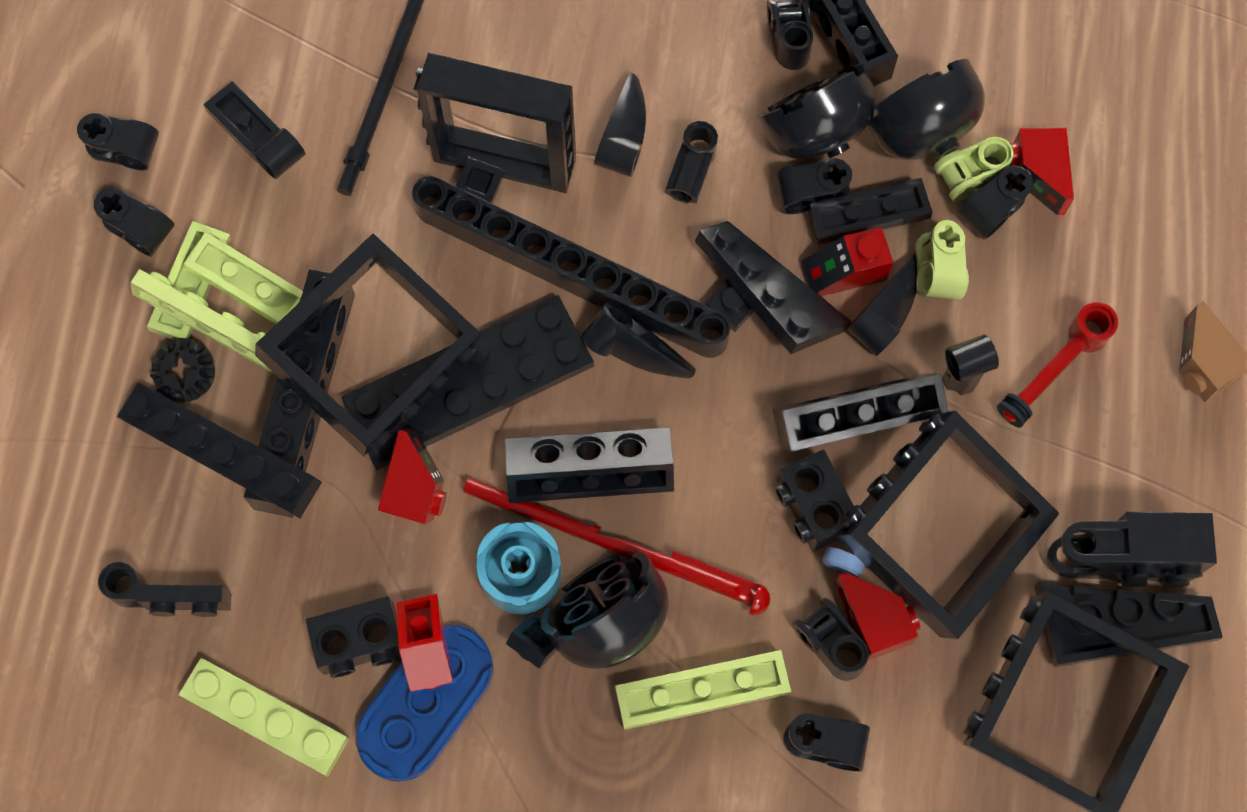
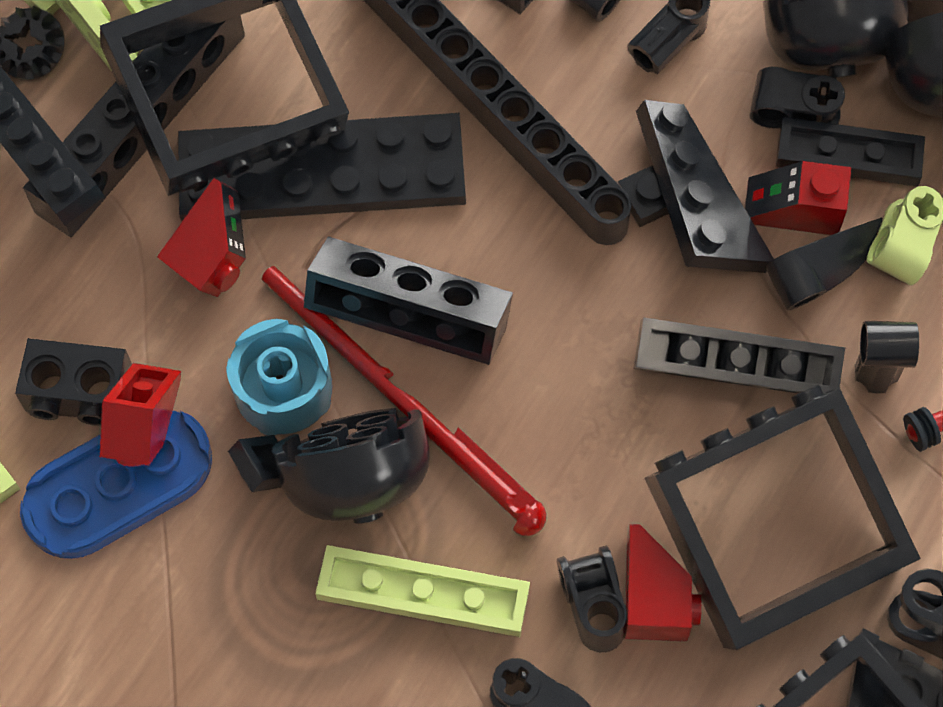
camera: 25 degrees right, 5 degrees down
black piece [581,303,696,379] -> none
black brick [774,449,854,552] -> none
light blue tile [821,547,865,577] -> none

